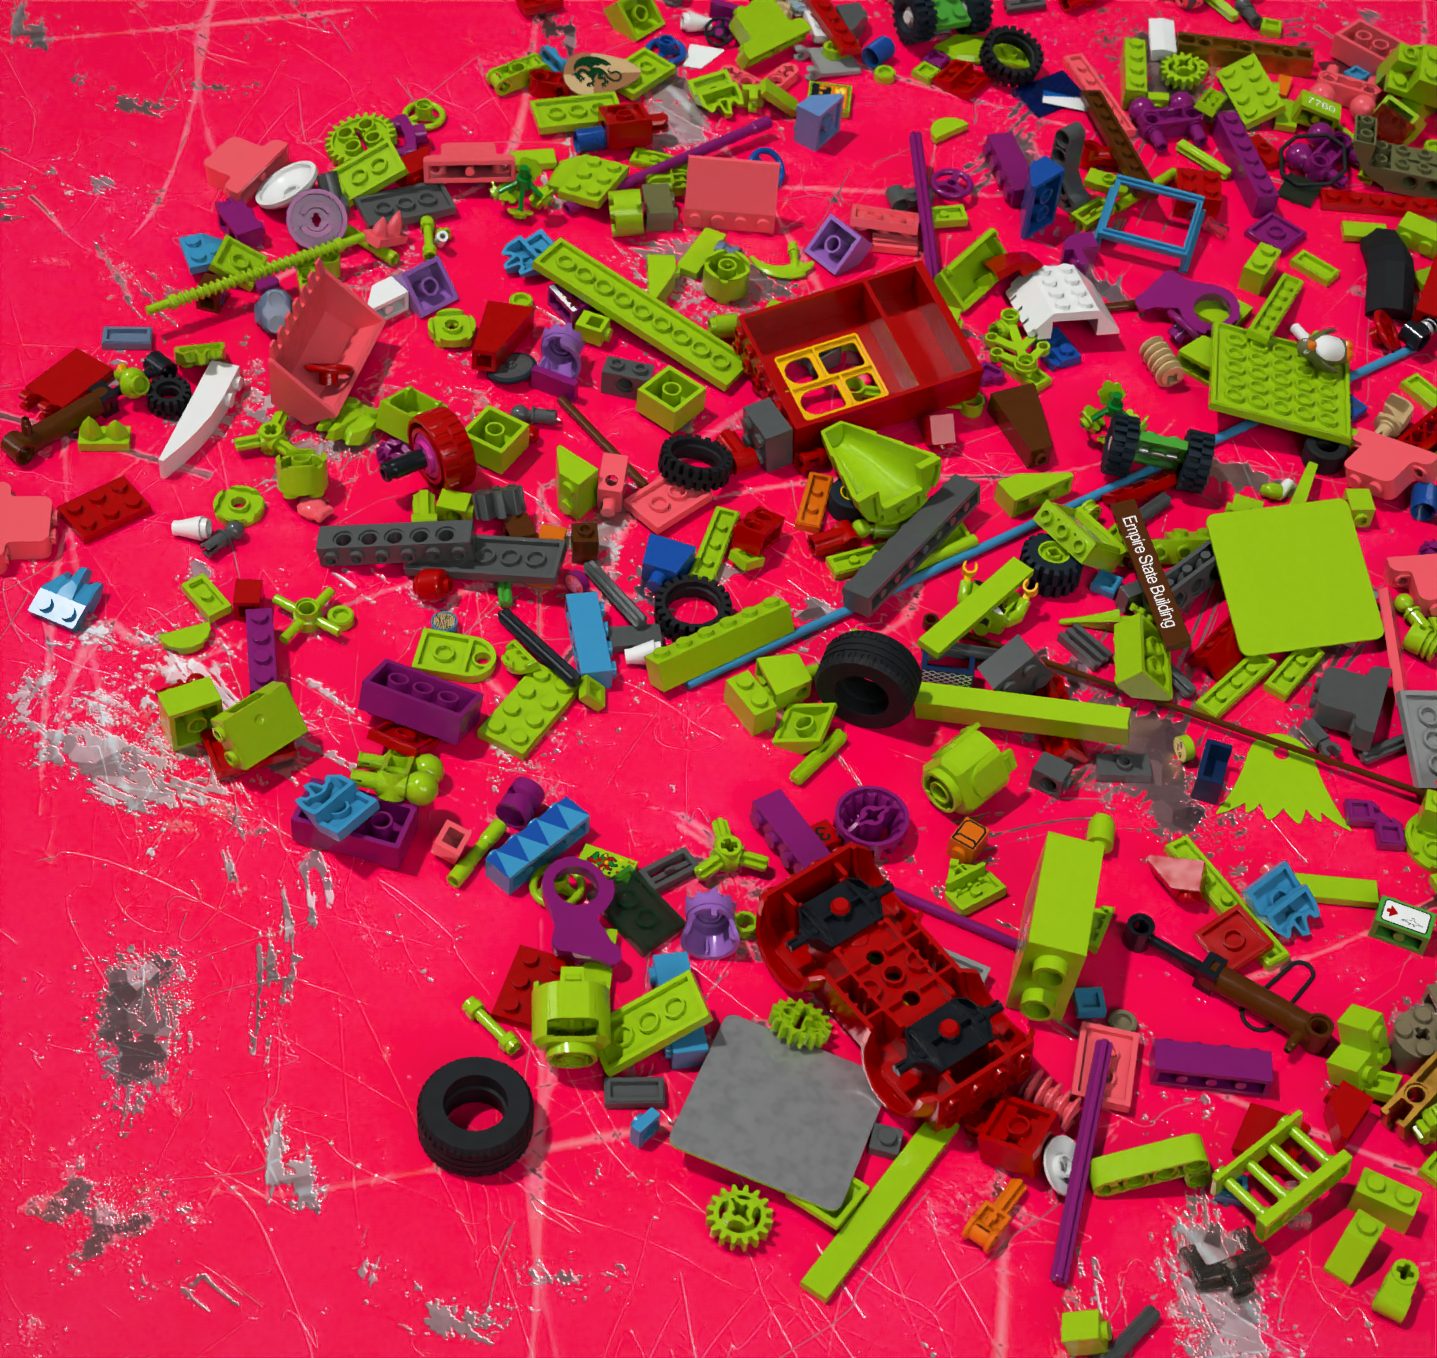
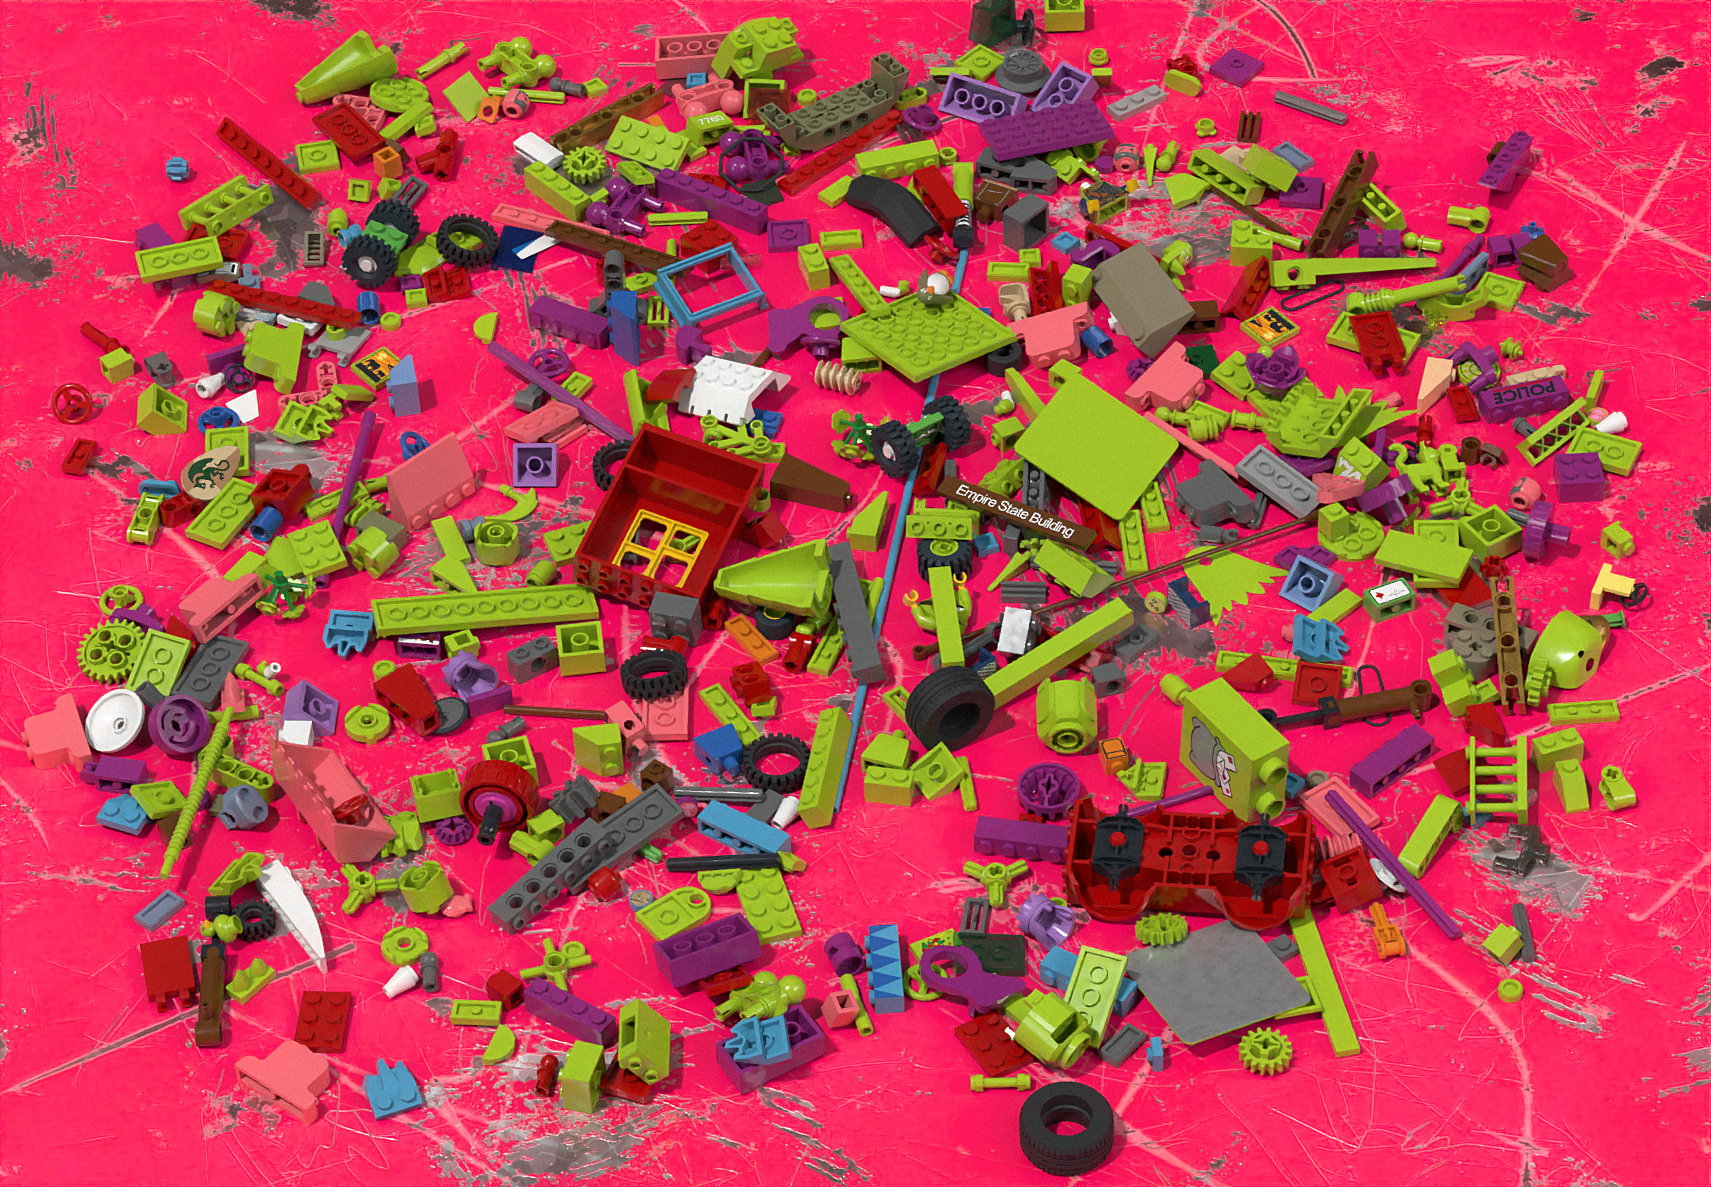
camera: 40 degrees left, 5 degrees down
none -> medium blue slope [1279,555,1345,612]

